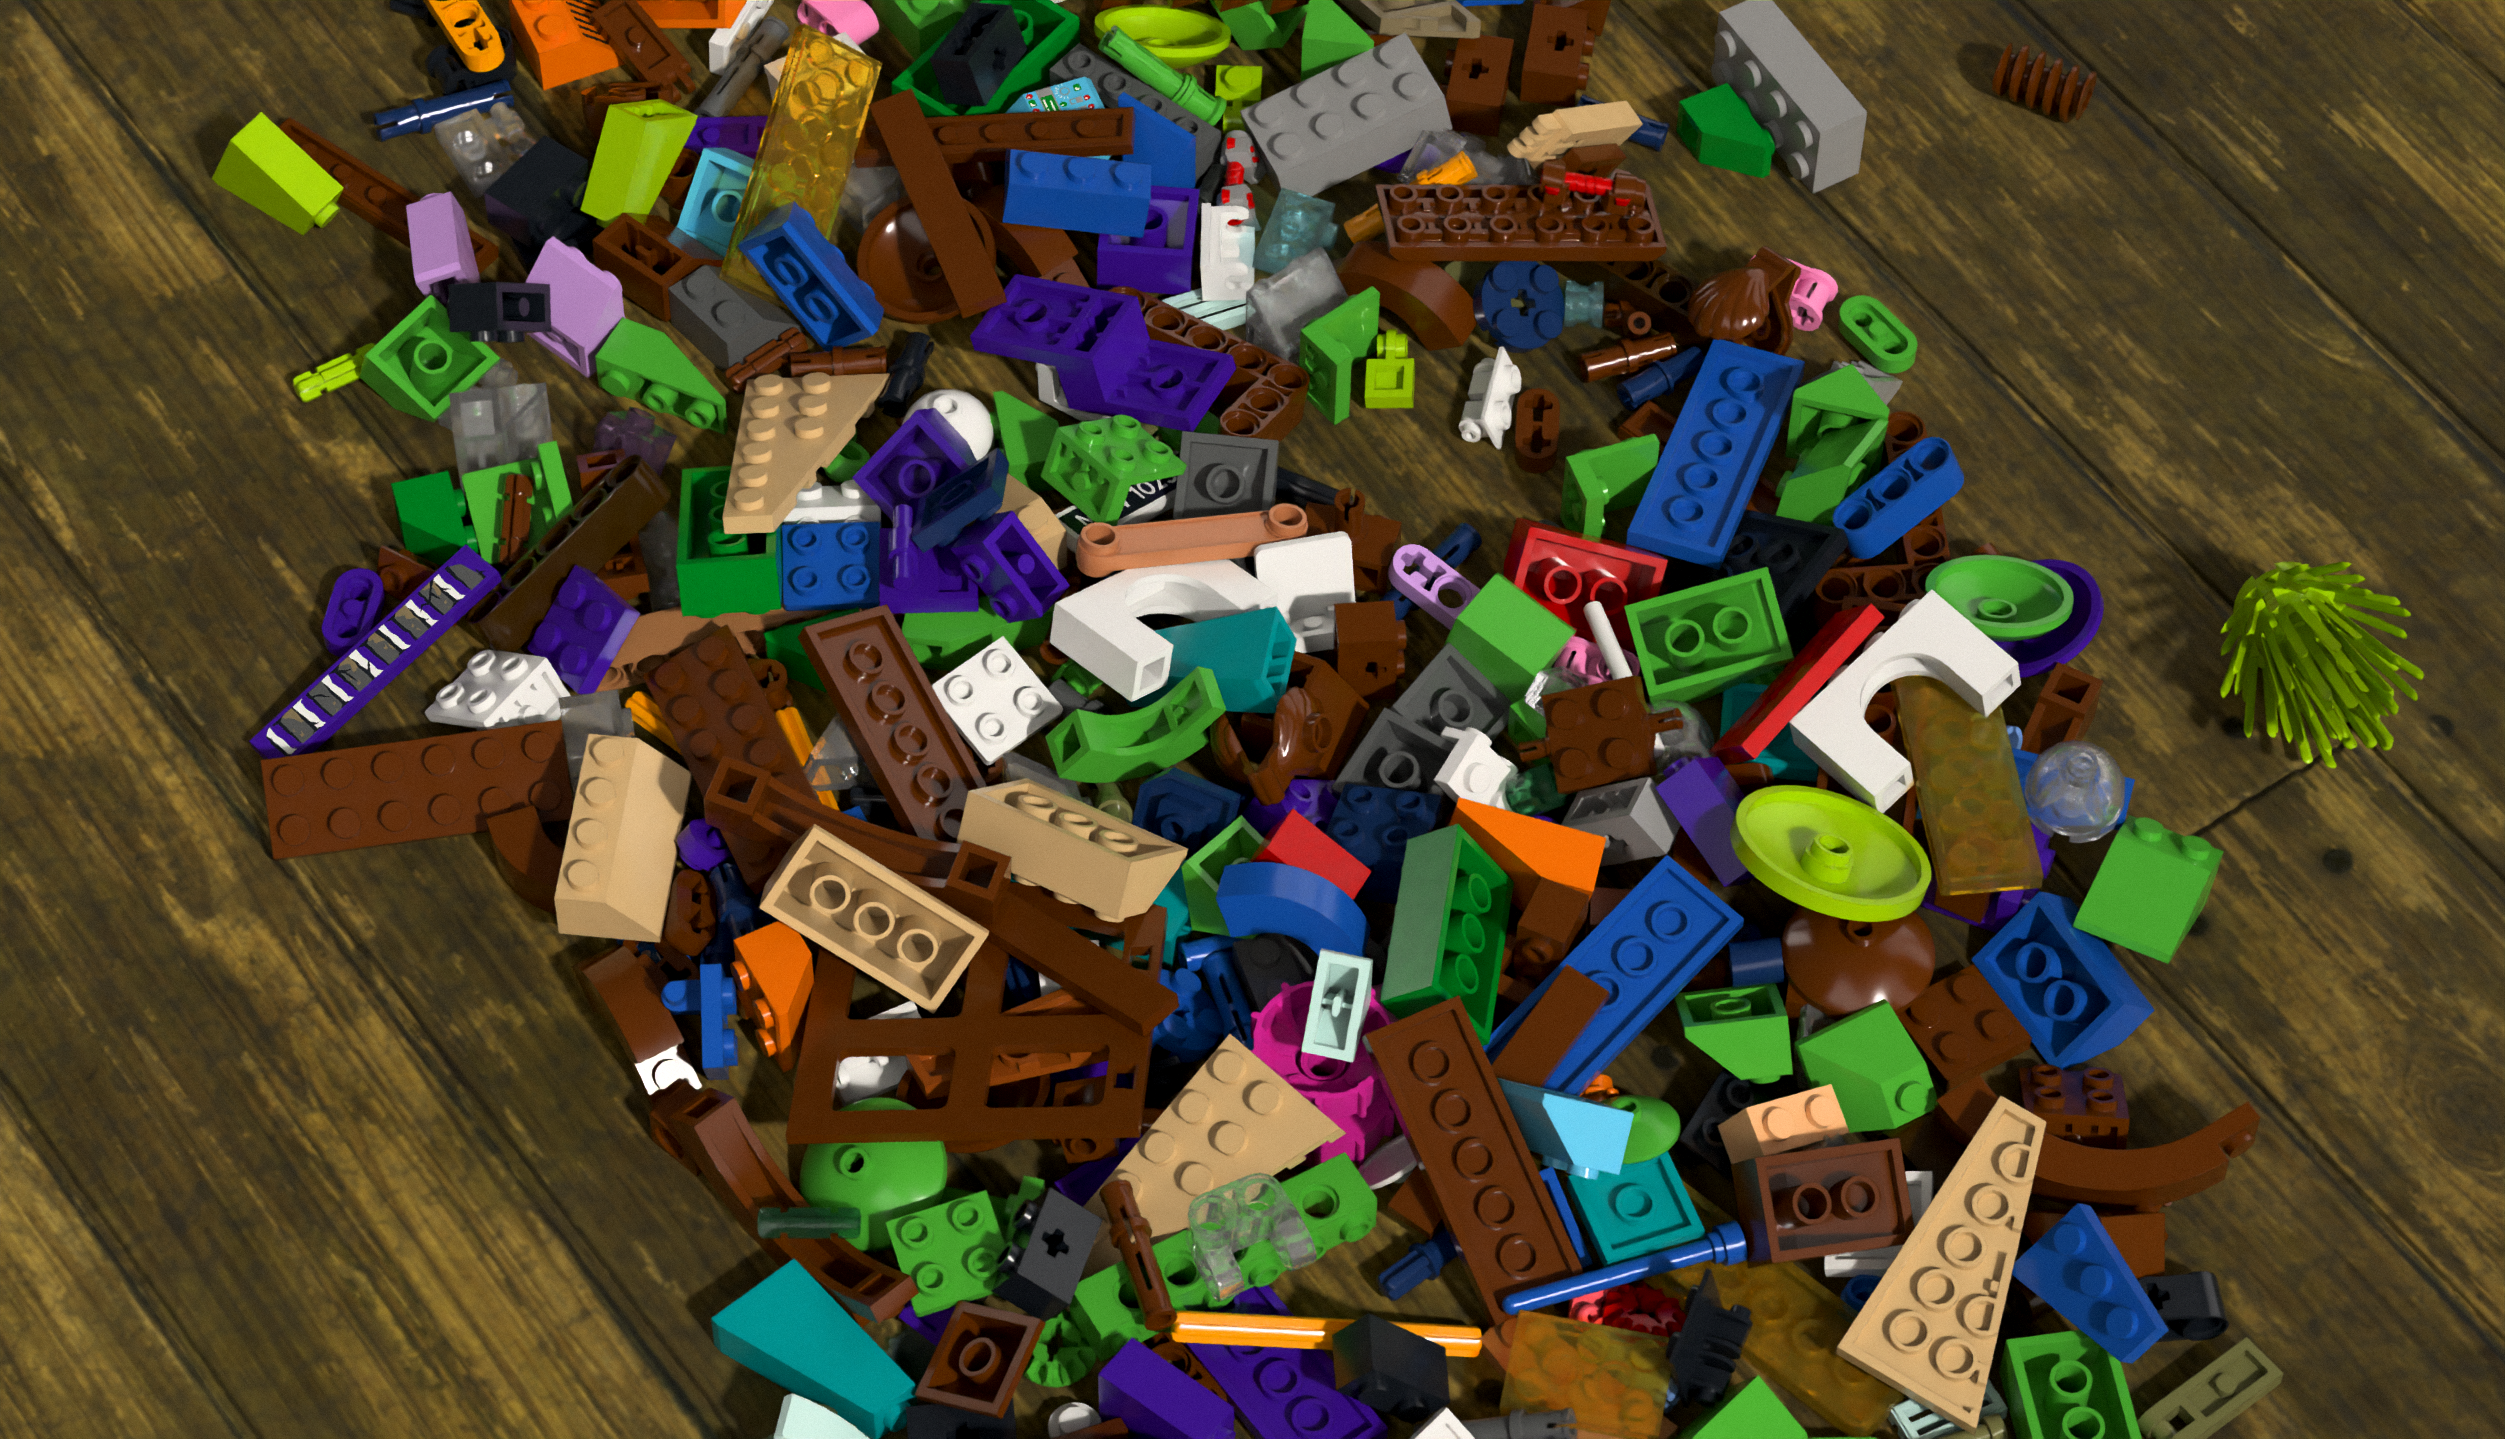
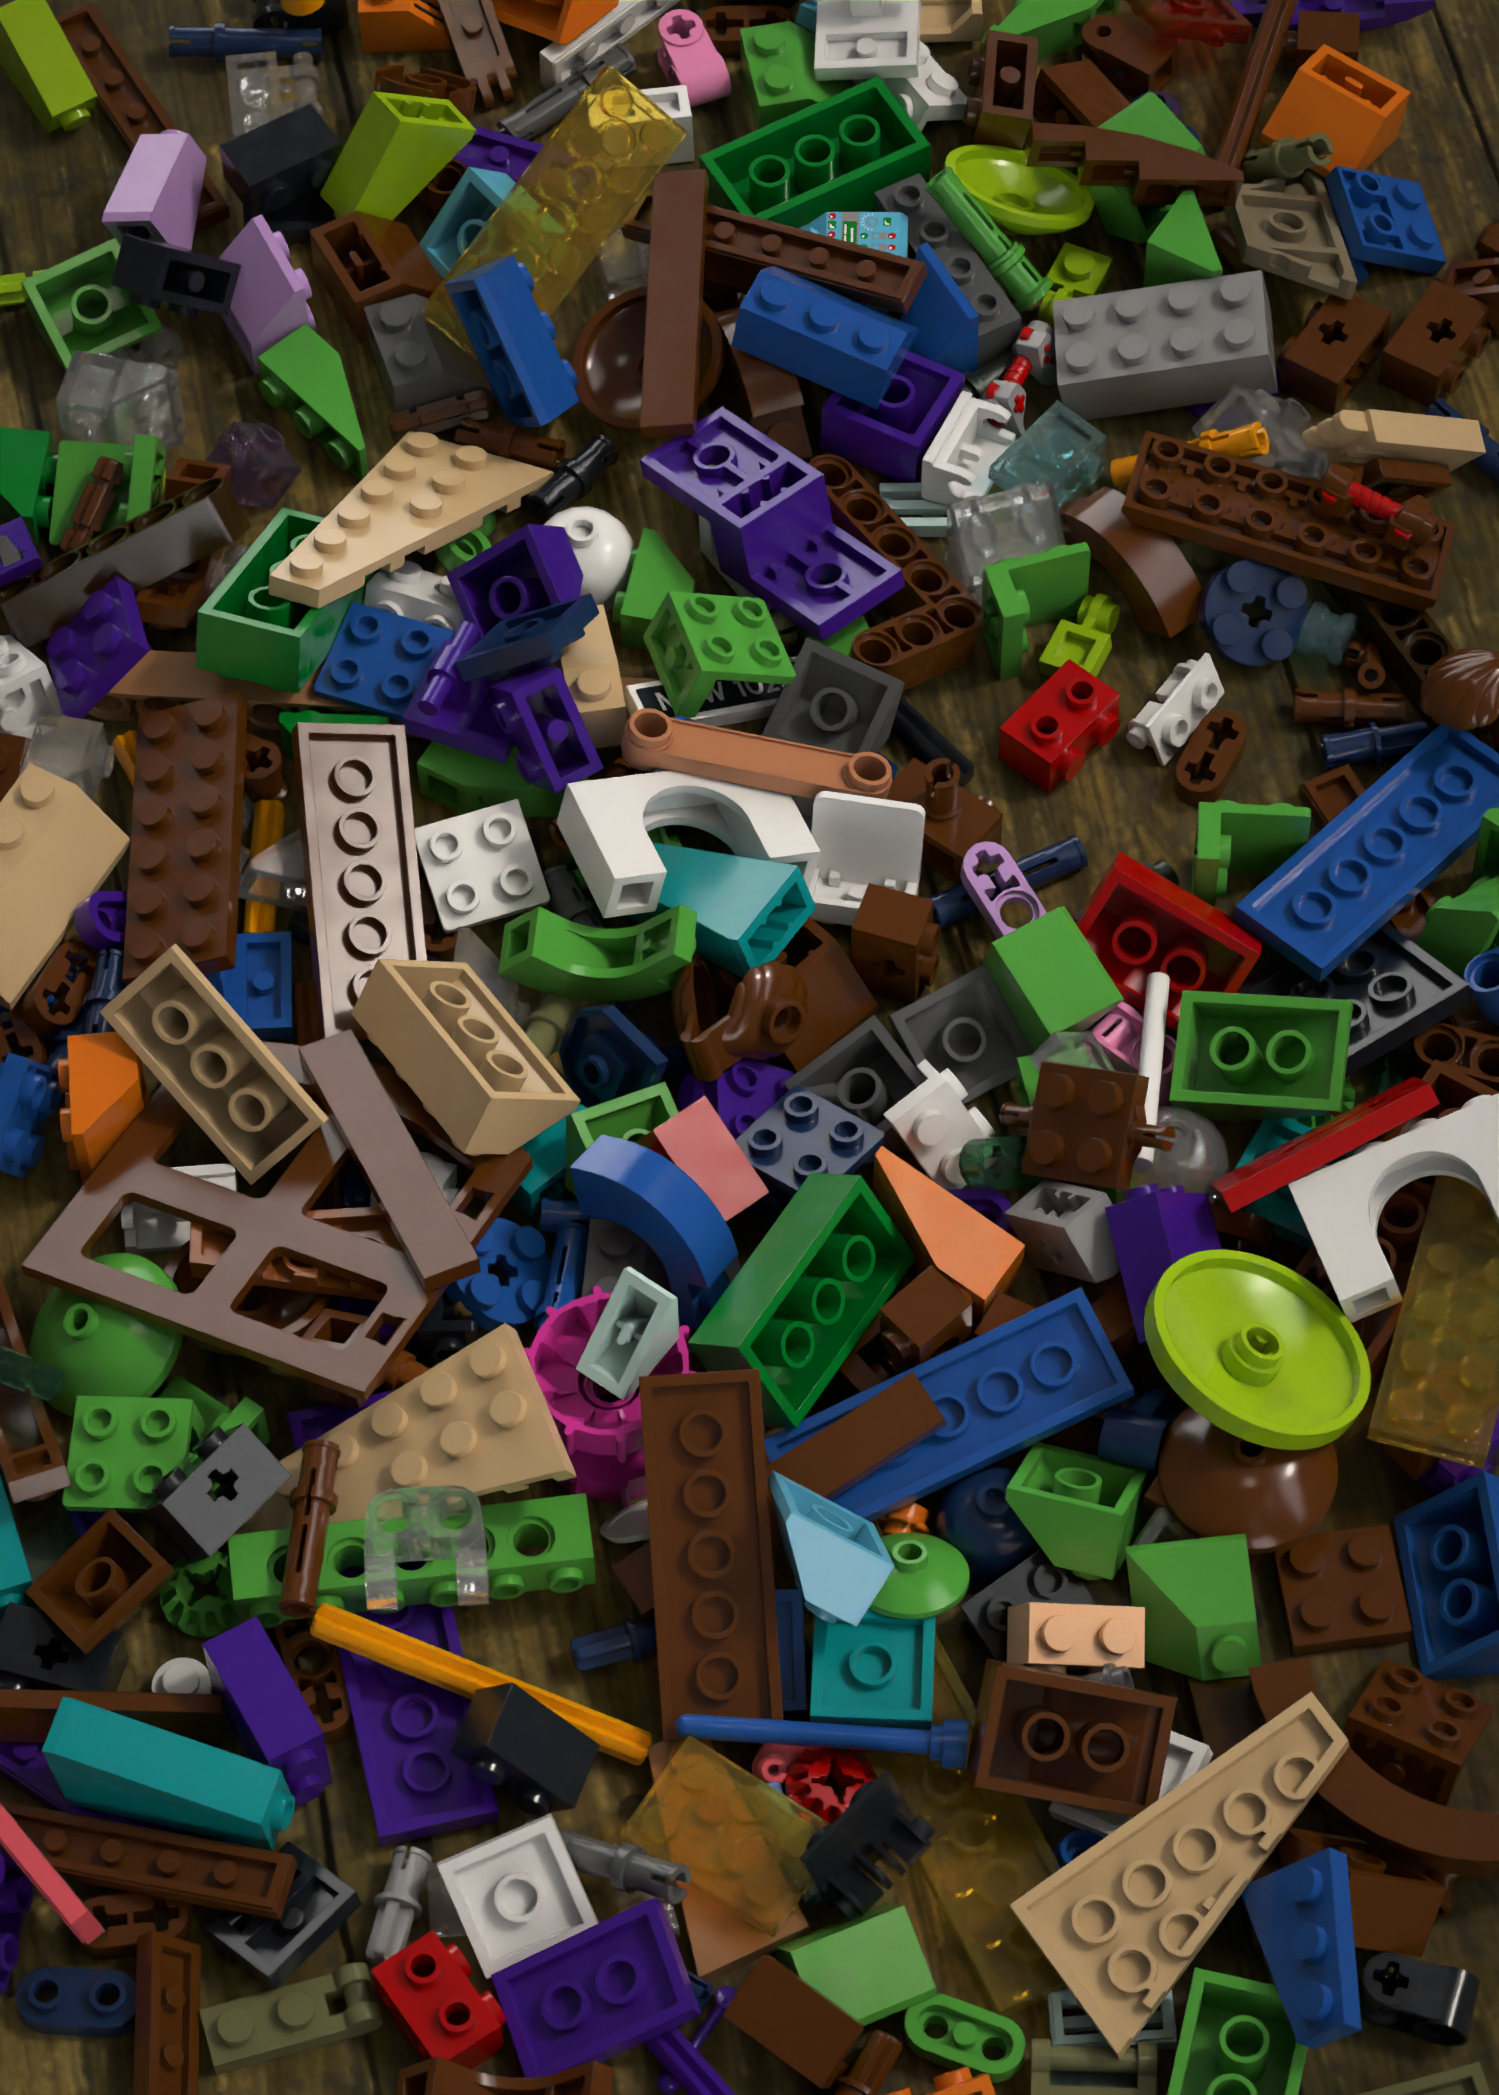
camera: 25 degrees right, 5 degrees up
reddish brown arch [704,755,1012,925] -> none
black brick [929,2,1027,107] -> none
none -> dark blue cylinder [933,1466,1041,1588]
none -> red brick [998,659,1121,794]

